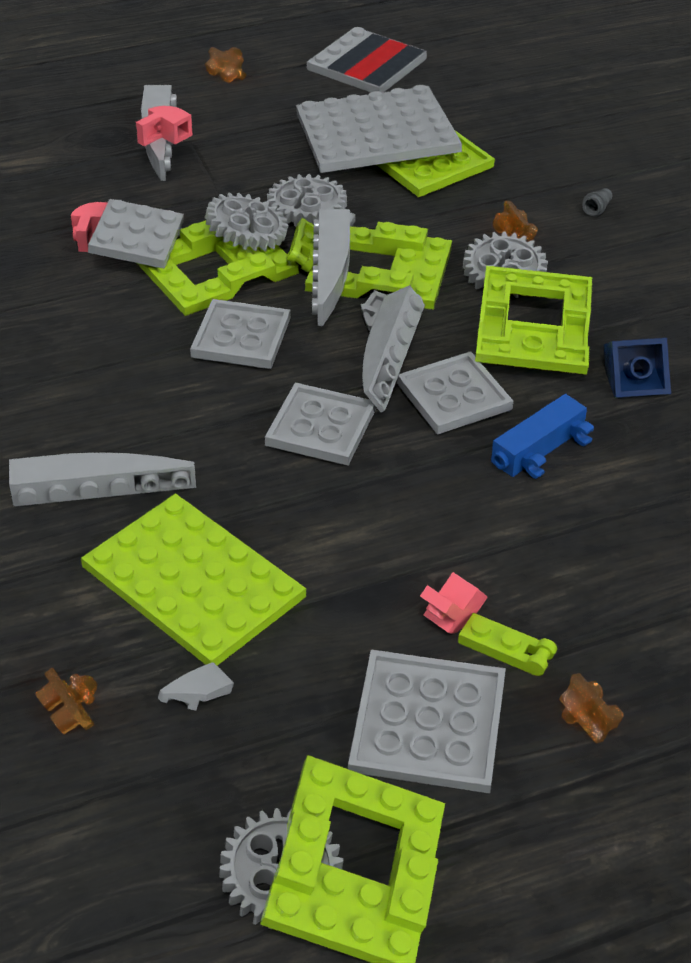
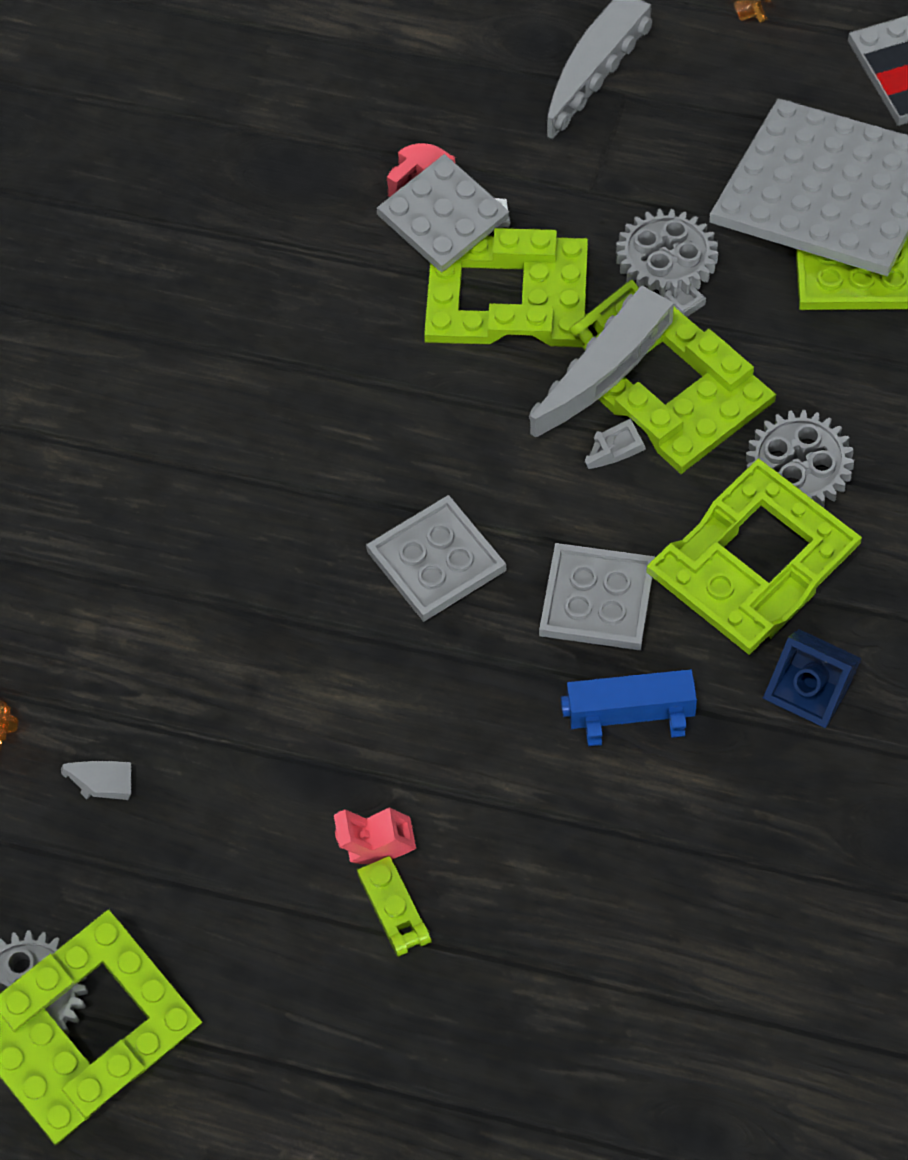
camera: 40 degrees right, 15 degrees up
light grey slope [9,452,196,506] -> none
lime plate [81,493,306,666] -> none
coral brick [136,106,193,146] -> none
light grey plate [190,299,291,369] -> none
light grey gear [205,193,288,251] -> none
light grey plate [348,650,506,793] -> none
light grey slope [362,285,425,412] -> none
clear orange hips [493,201,538,241] -> none
clear orange hips [559,673,623,743] -> none

